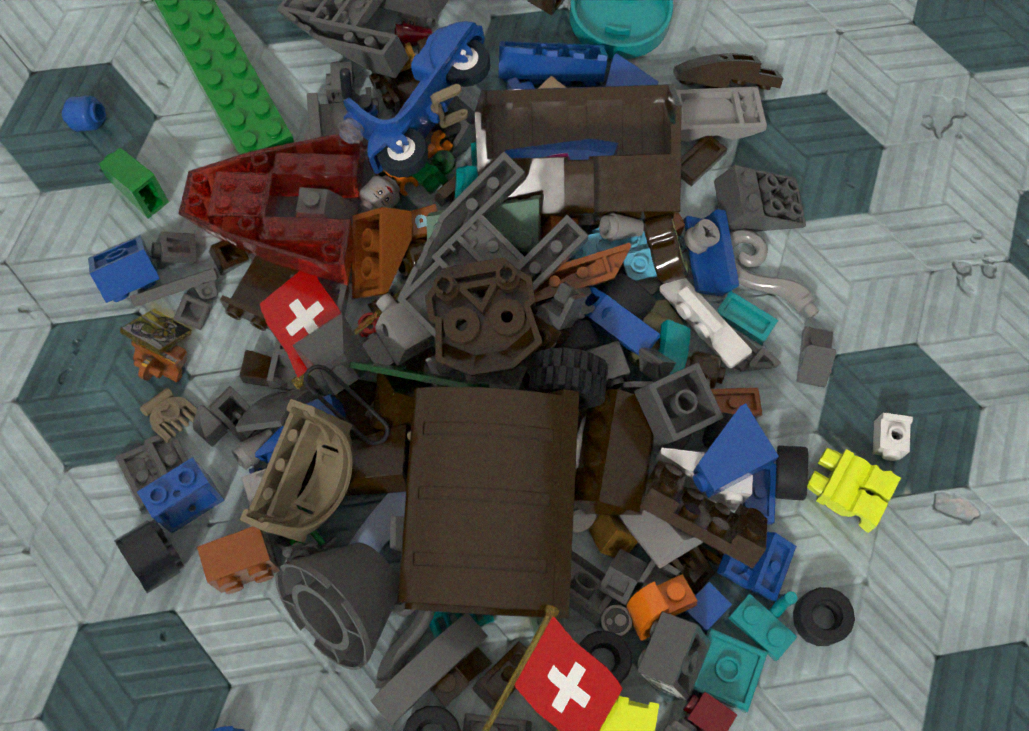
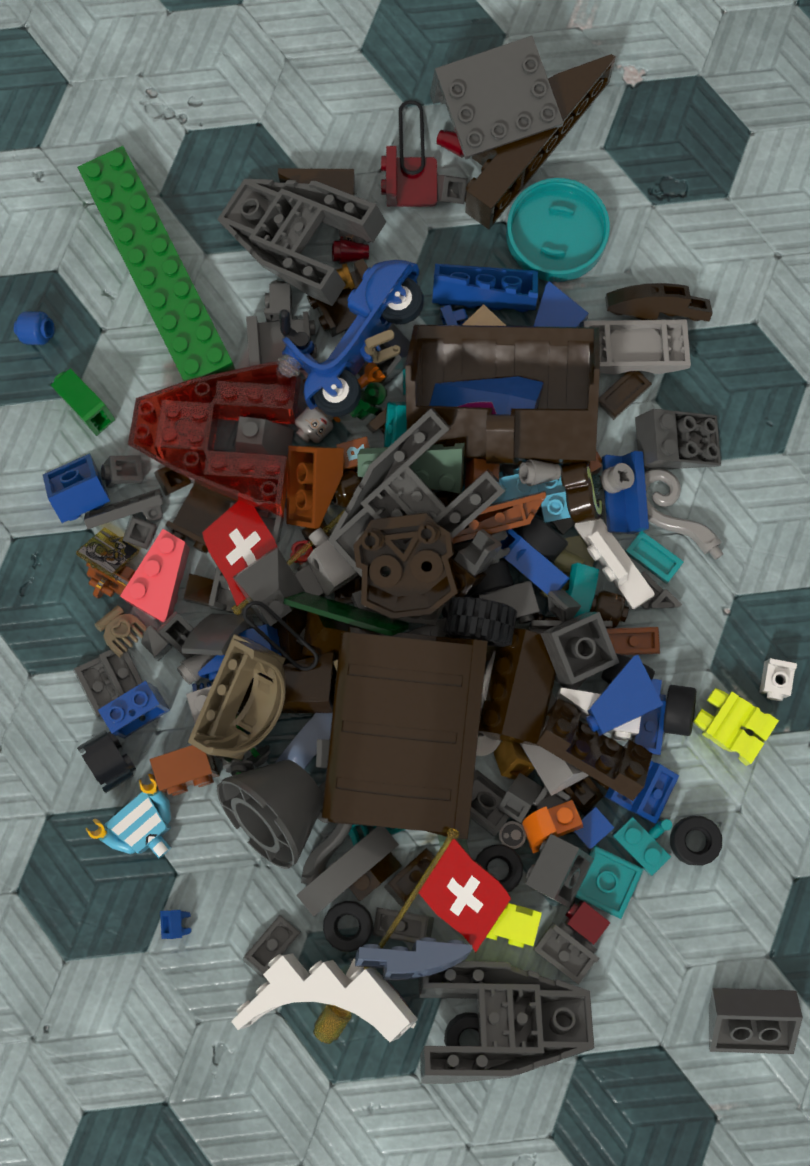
camera: 10 degrees right, 10 degrees up
dark grey slope [796,326,836,387] -> none
none -> medium azure torso [86,774,172,859]
none -> coral wedge [120,529,190,623]

